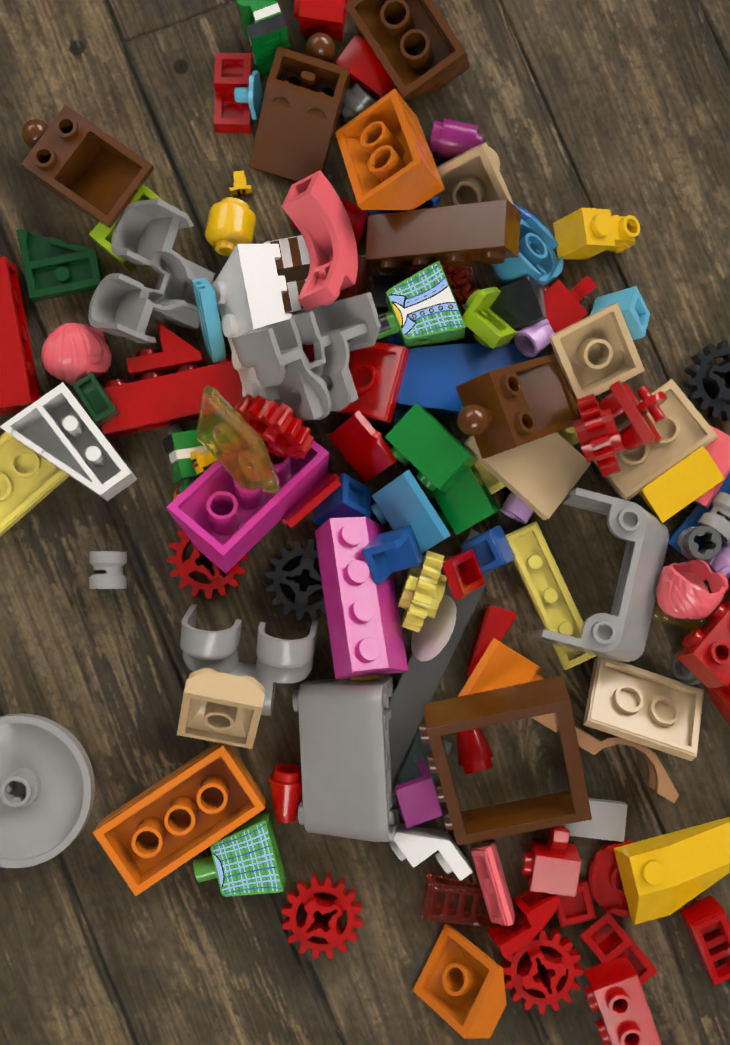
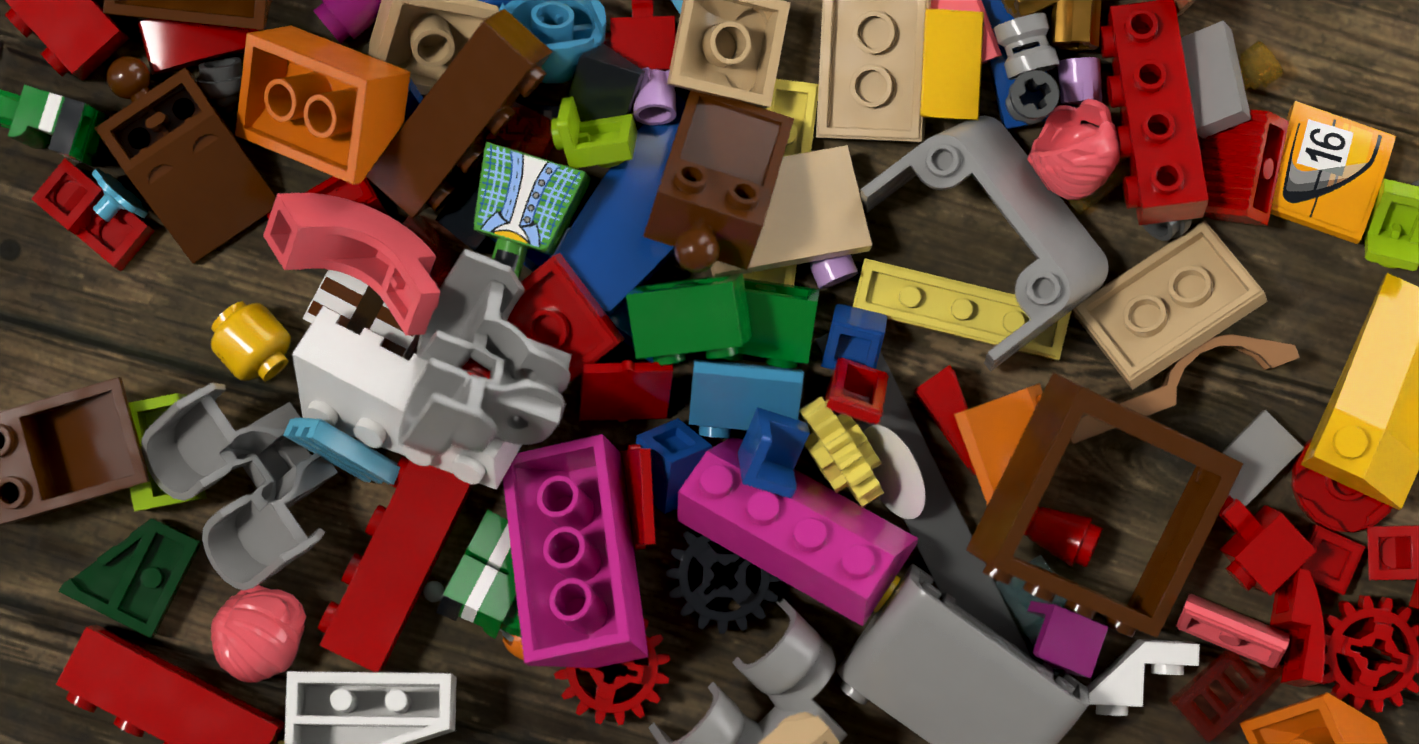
camera: 50 degrees left, 0 degrees up
dark green piece [72,372,120,426] -> none
red slope [126,323,208,380] -> none
yellow piece [190,450,217,475] -> none
clear yellow tile [196,386,280,494] -> none
yellow piece [229,170,253,196] -> none
red gear [231,394,314,460] -> none
red gear [573,393,624,477] -> none
red hips [598,380,667,451] -> none

